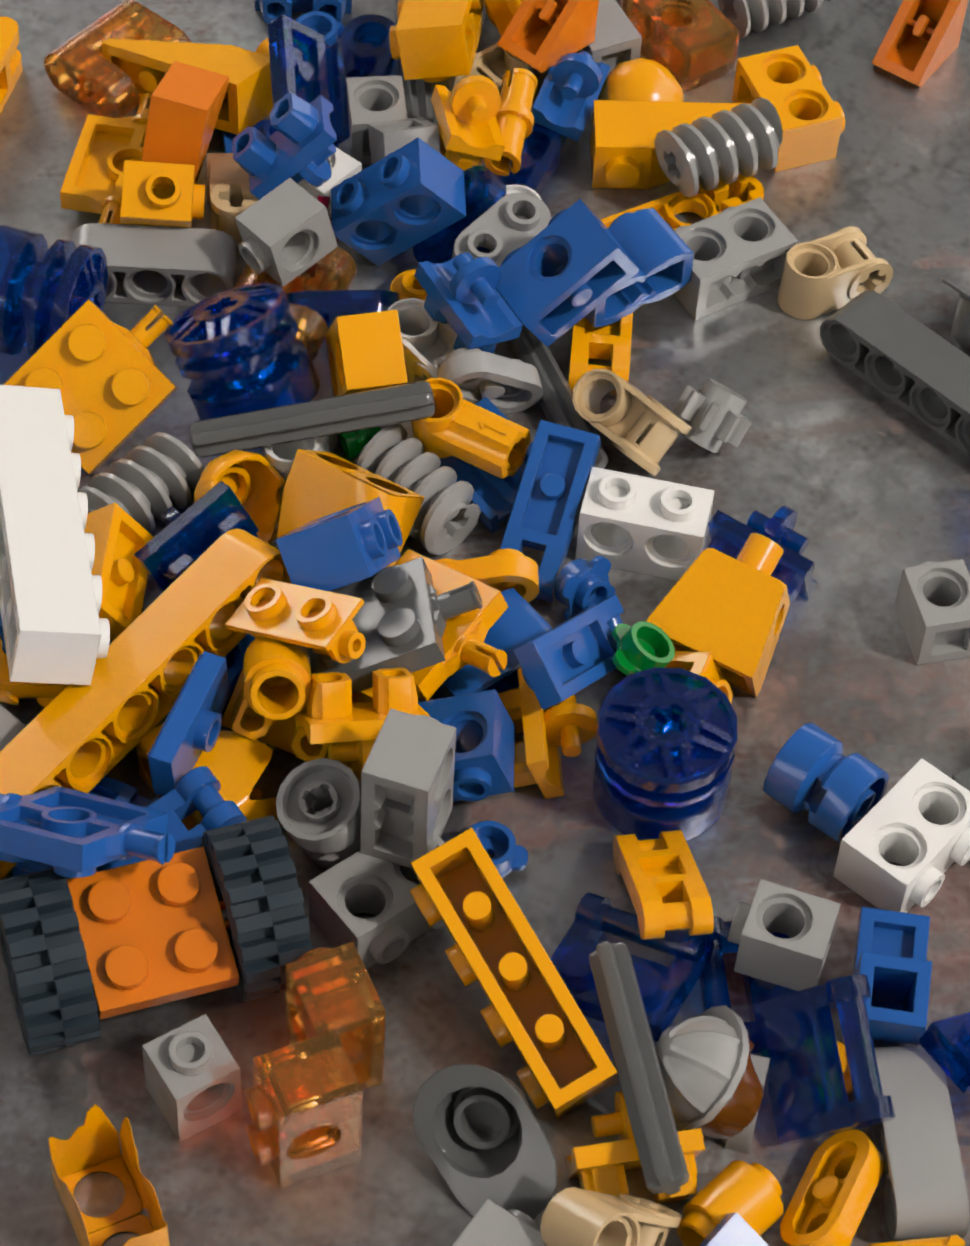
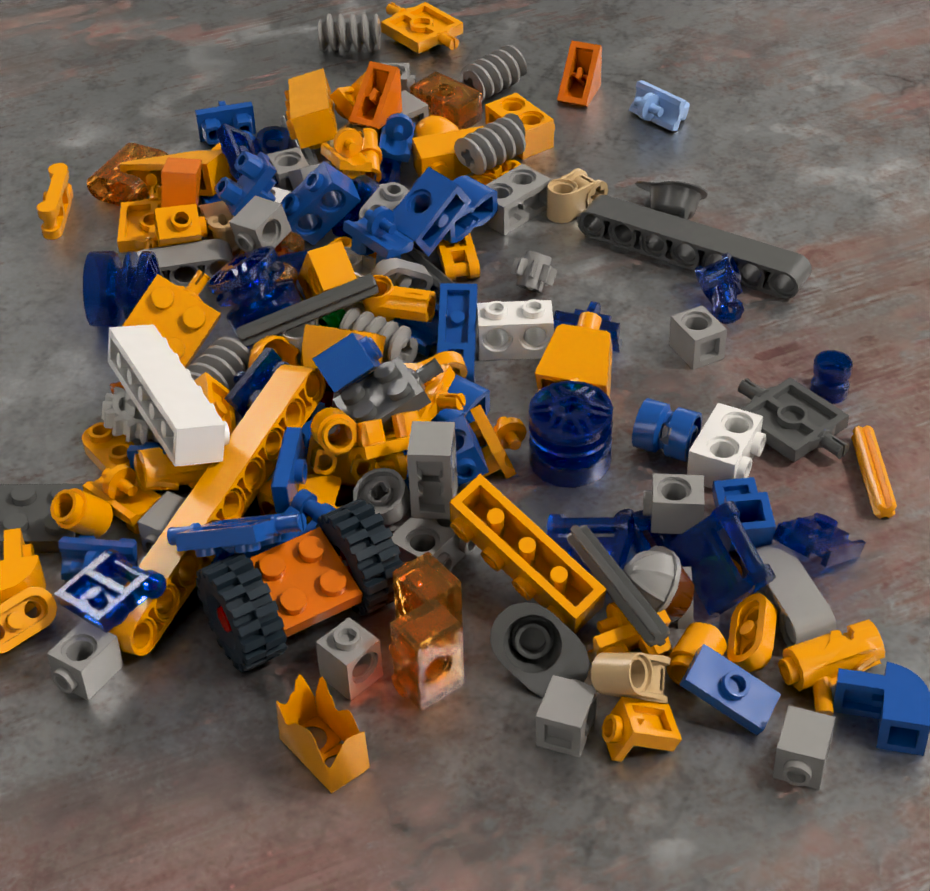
camera: 10 degrees left, 10 degrees down
light orange hinge [225,578,366,663] -> none
blue plate [513,594,625,710] -> none
blue plate [554,556,615,621] -> none
tan piece [572,369,692,476] -> none
green plate [612,621,675,688] -> none
light orange plate [613,830,714,940] -> none

